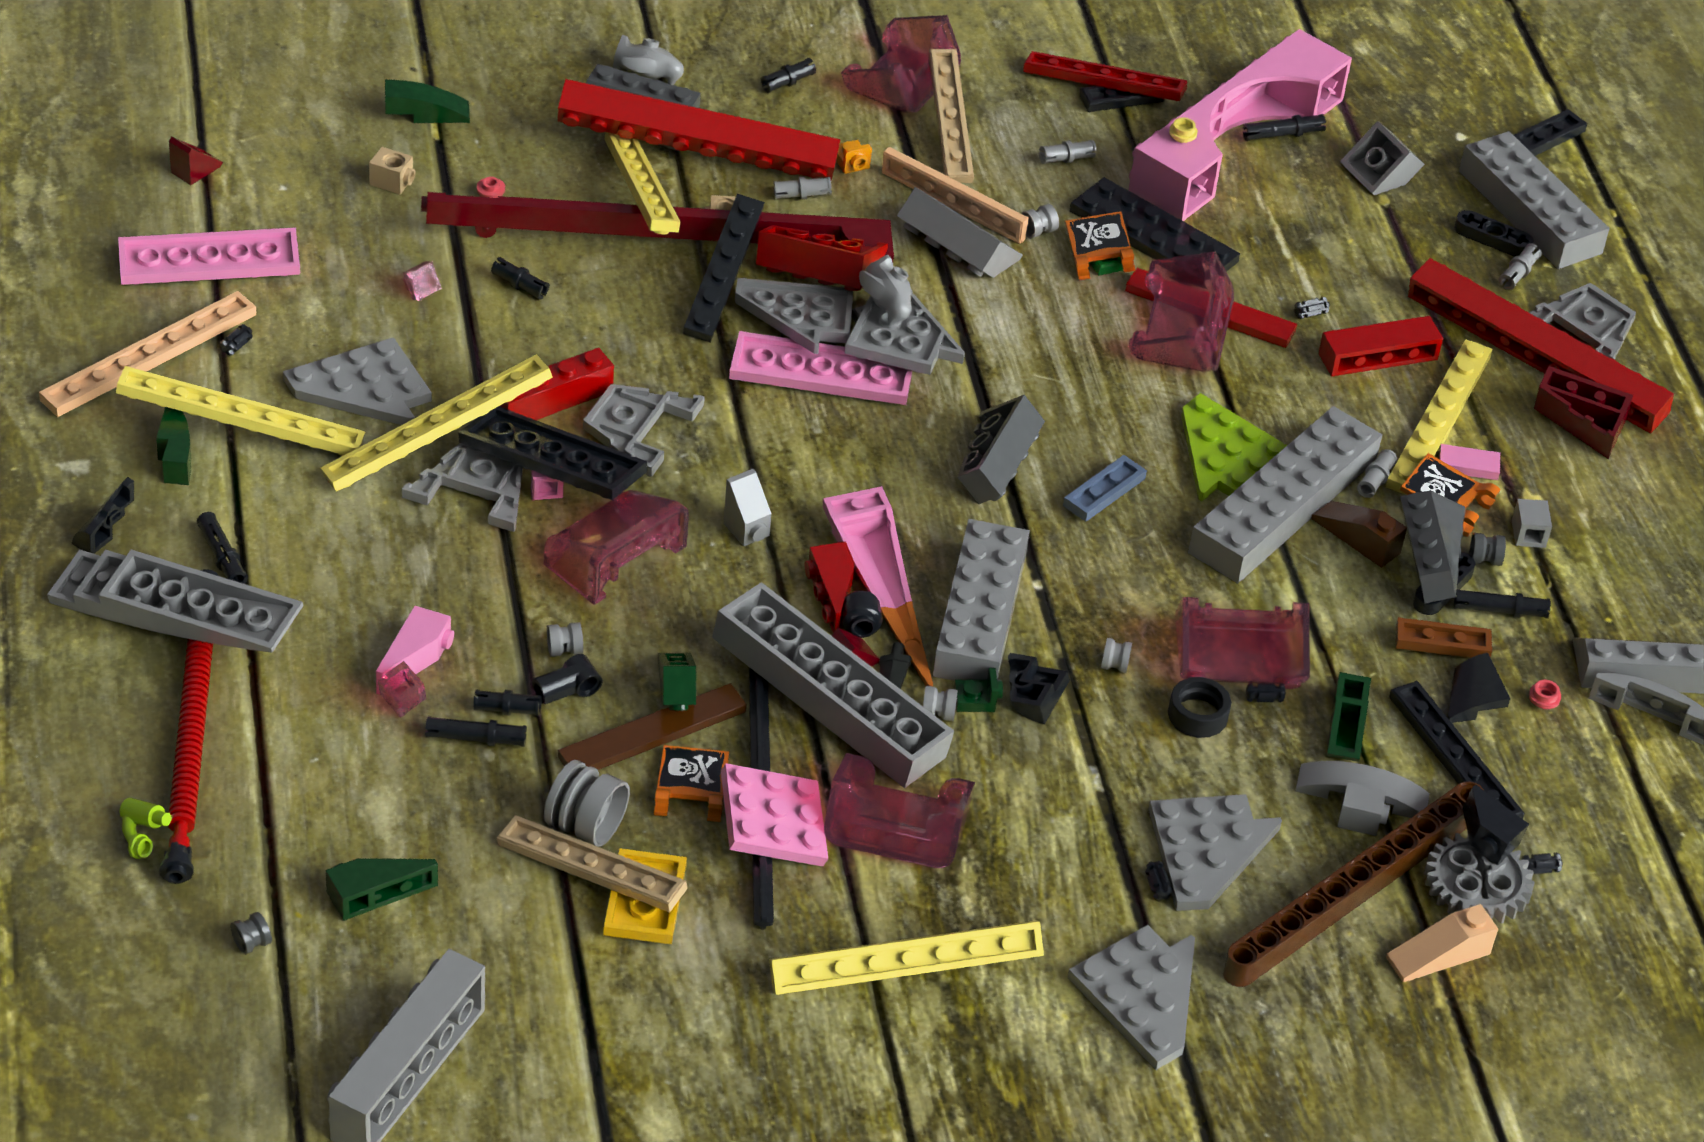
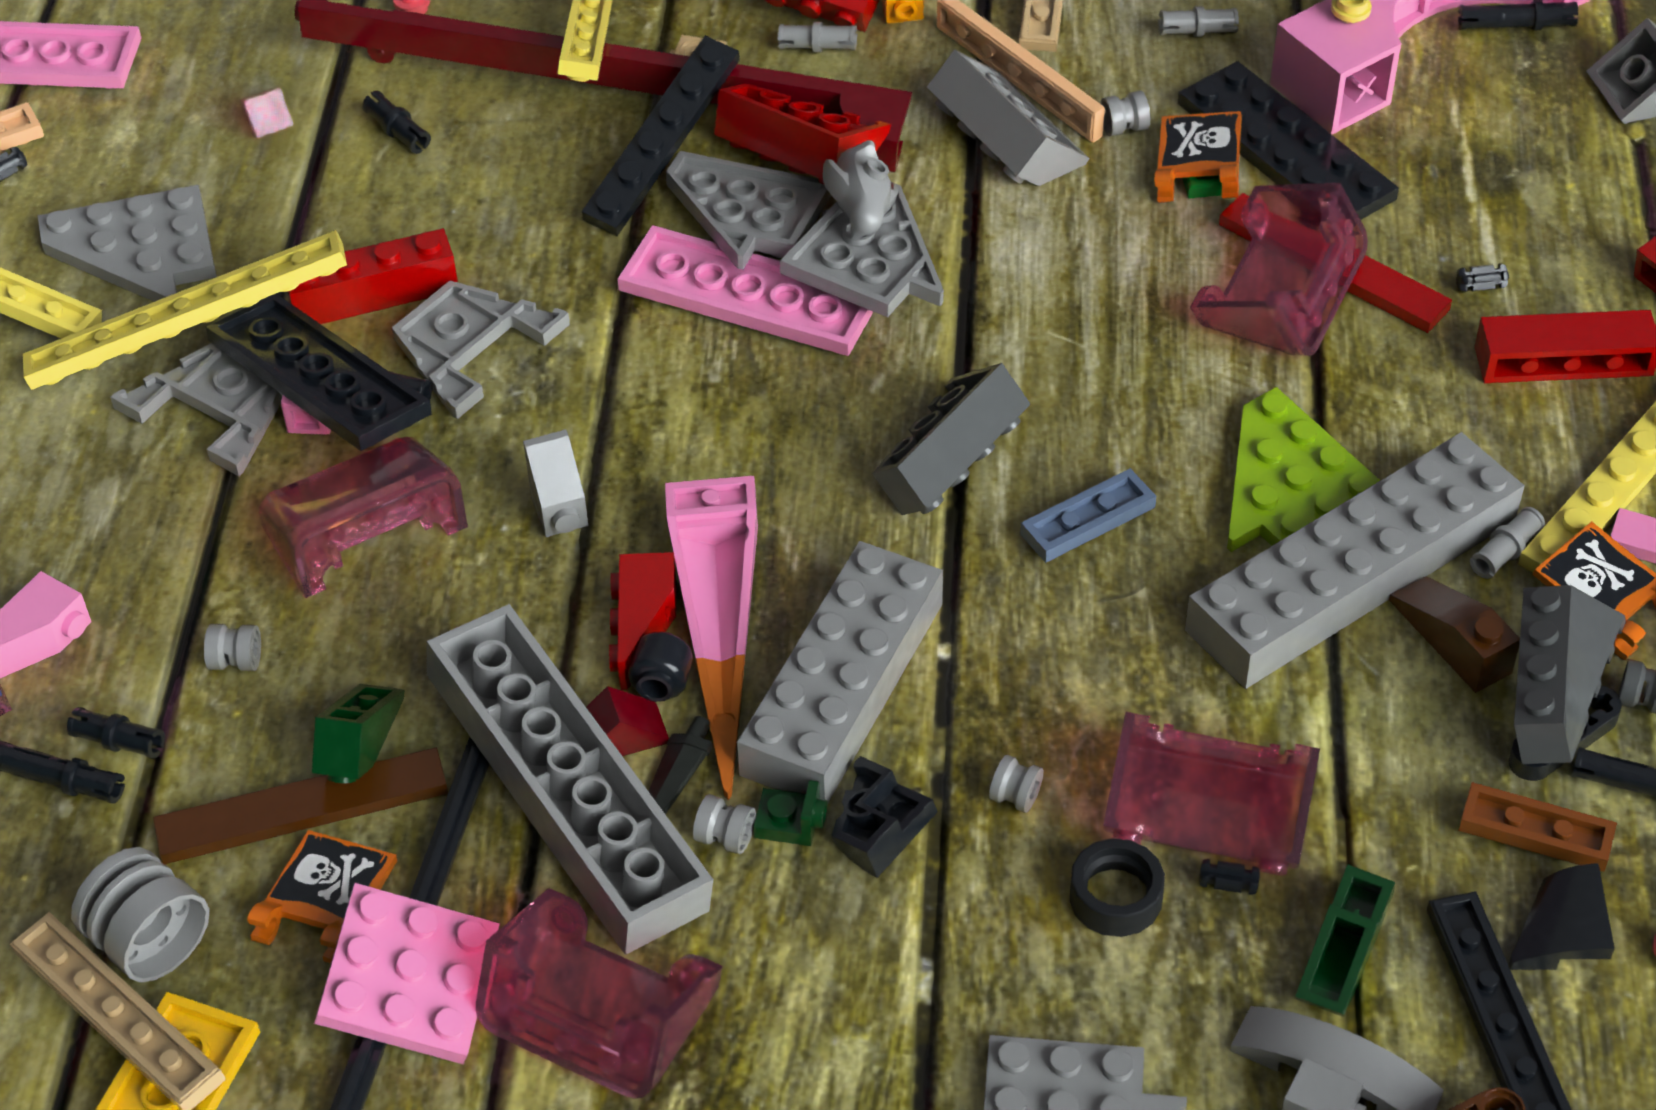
camera: 20 degrees right, 5 degrees up
black piece [532,654,603,705] -> none

